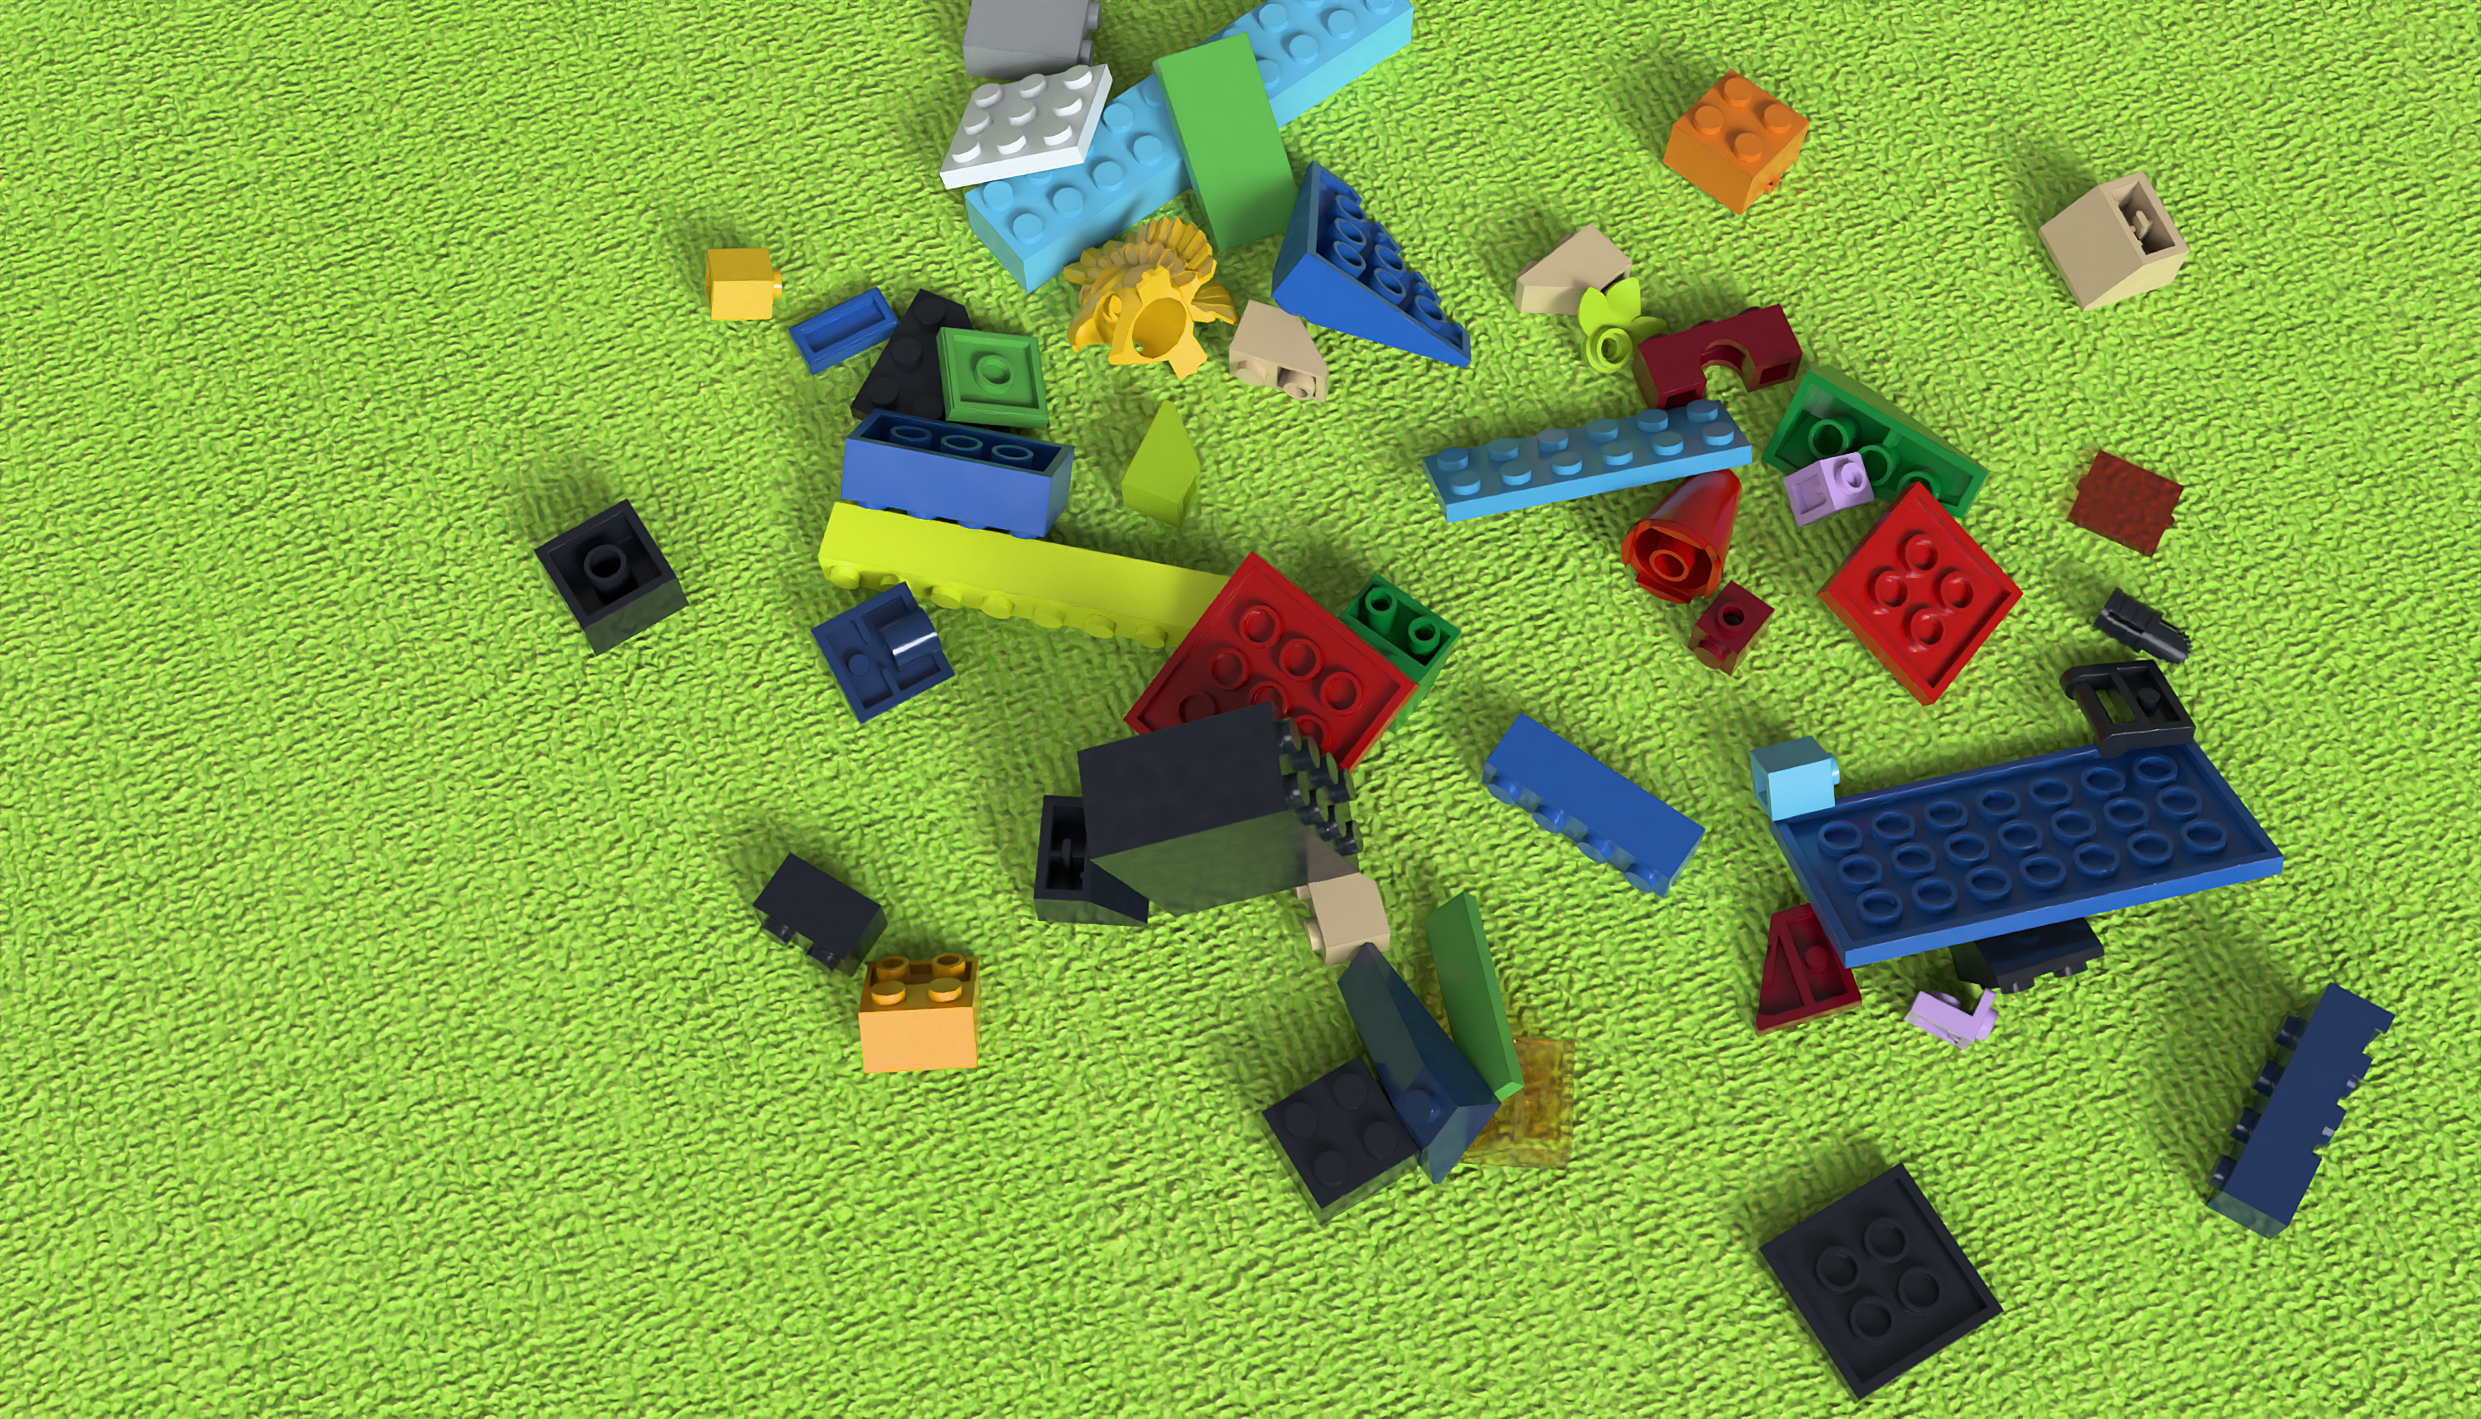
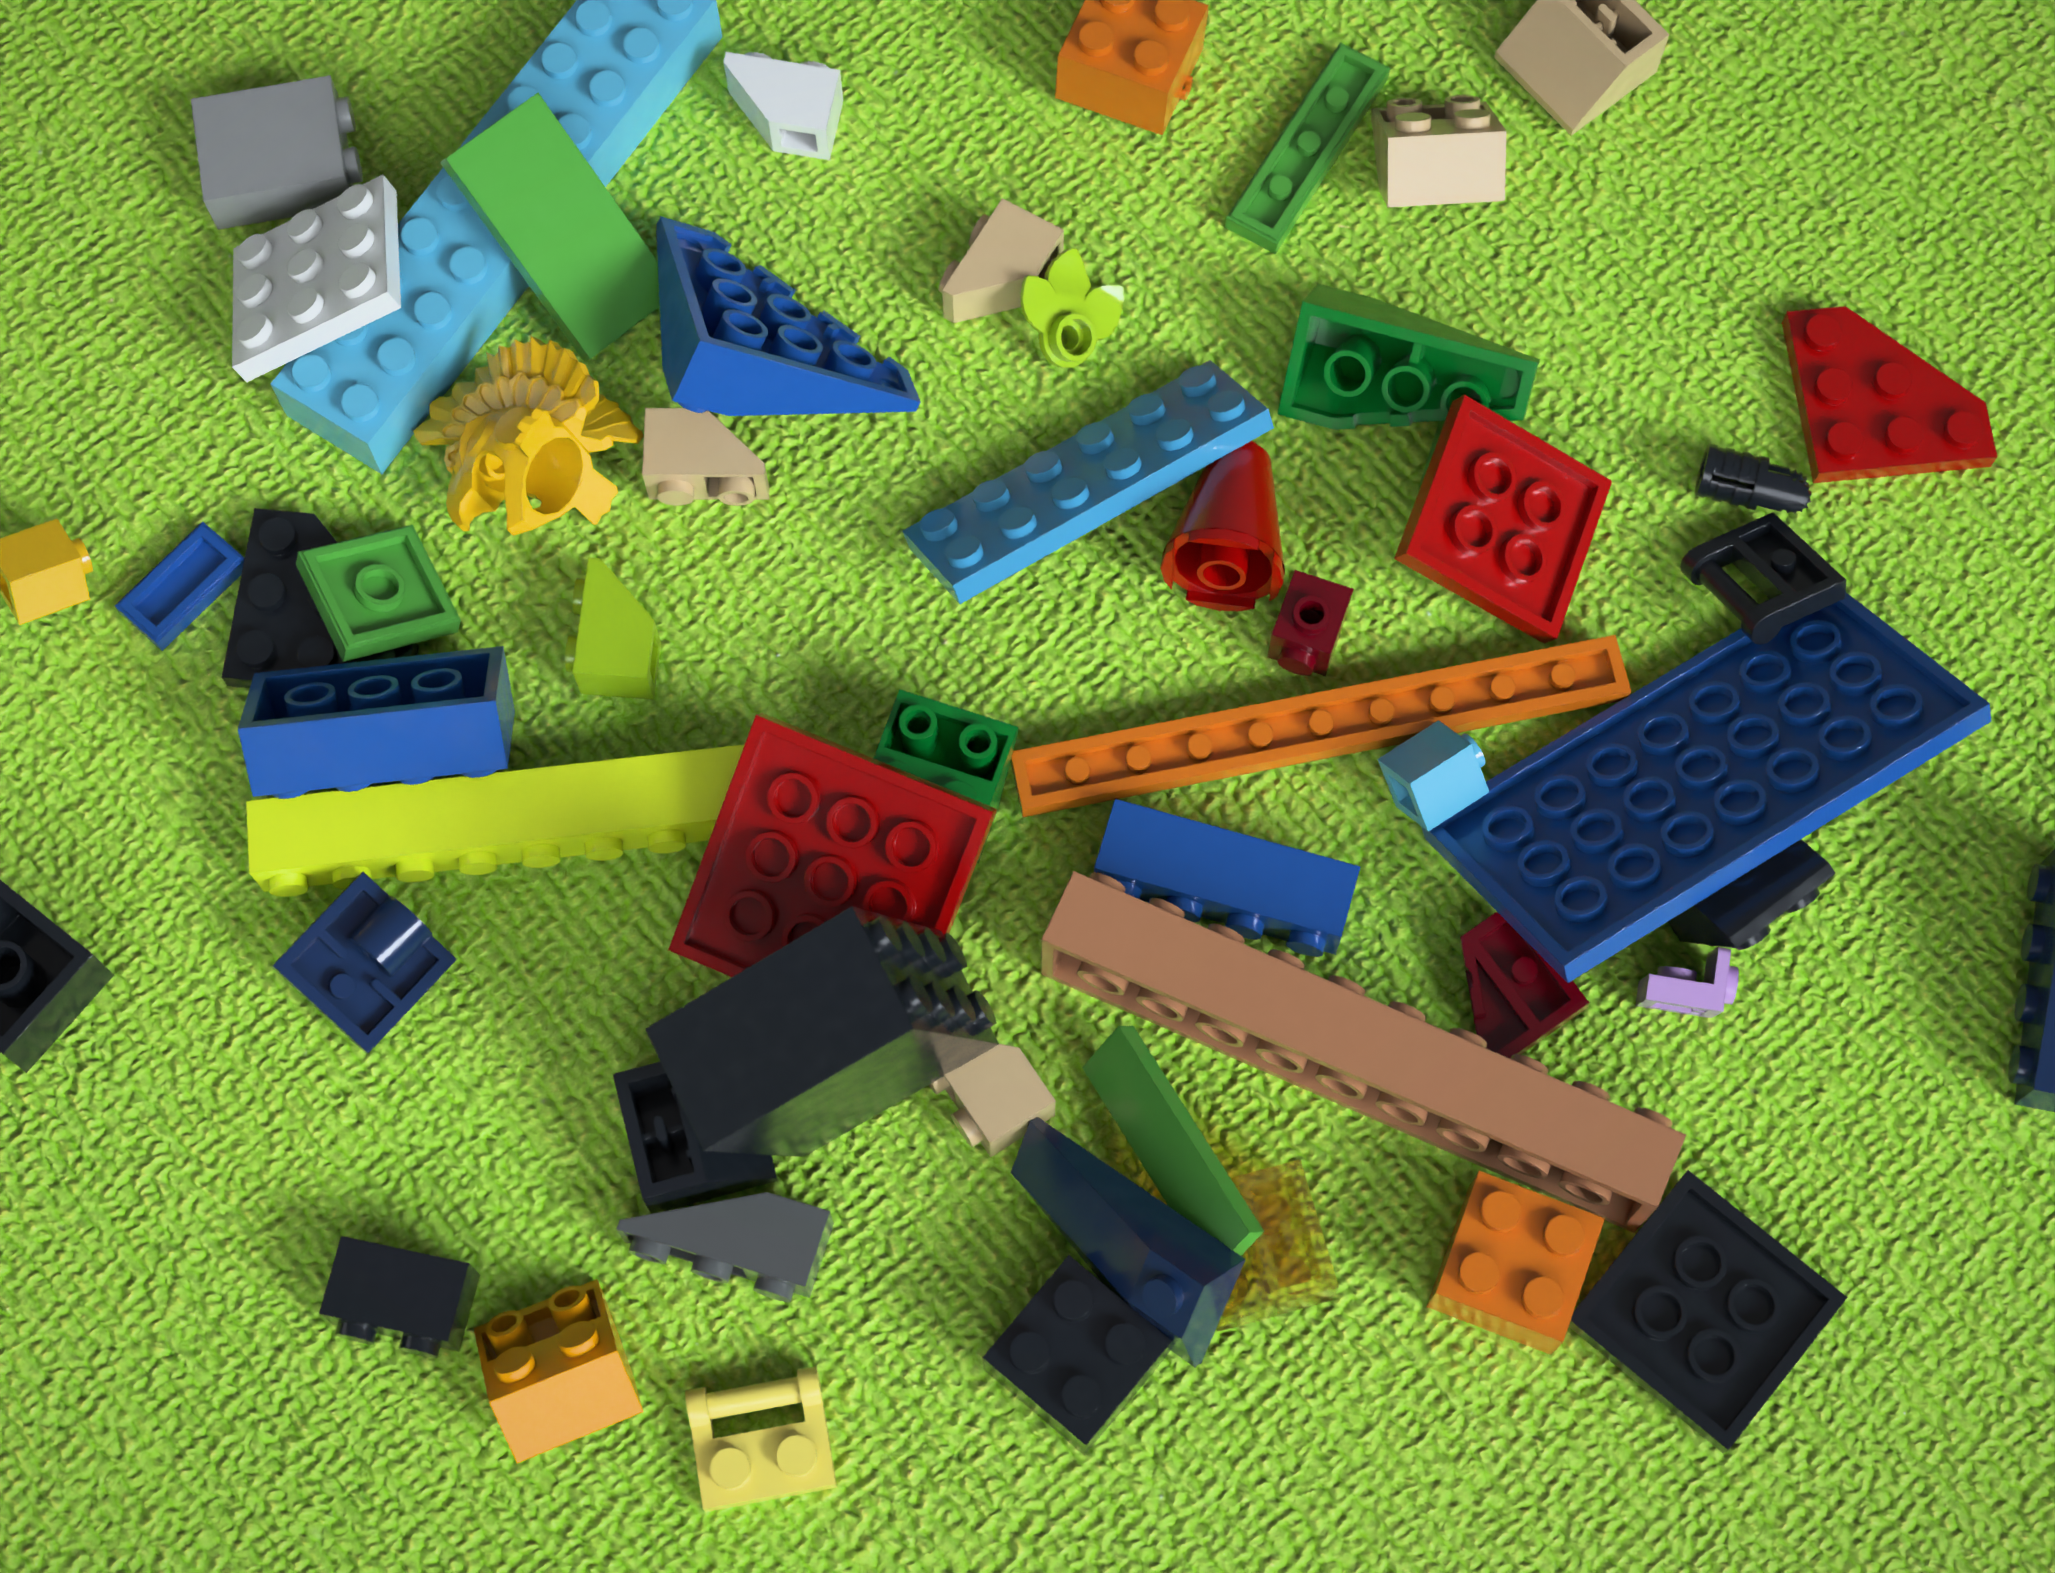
camera: 20 degrees left, 5 degrees up
dark red arch [1632,303,1803,410] -> none
lavender bracket [1782,452,1874,527] -> none
clear red piece [2066,450,2184,558] -> none
none -> dark grey slope [616,1192,834,1302]
none -> light yellow plate [685,1366,837,1512]
none -> white slope [723,52,843,160]
none -> orange plate [1011,635,1631,817]
none -> nougat brick [1041,871,1686,1233]
none -> bright green tile [1225,43,1390,254]
none -> tan slope [1371,95,1507,207]
none -> orange brick [1427,1171,1605,1355]
none -> red plate [1782,306,1997,483]

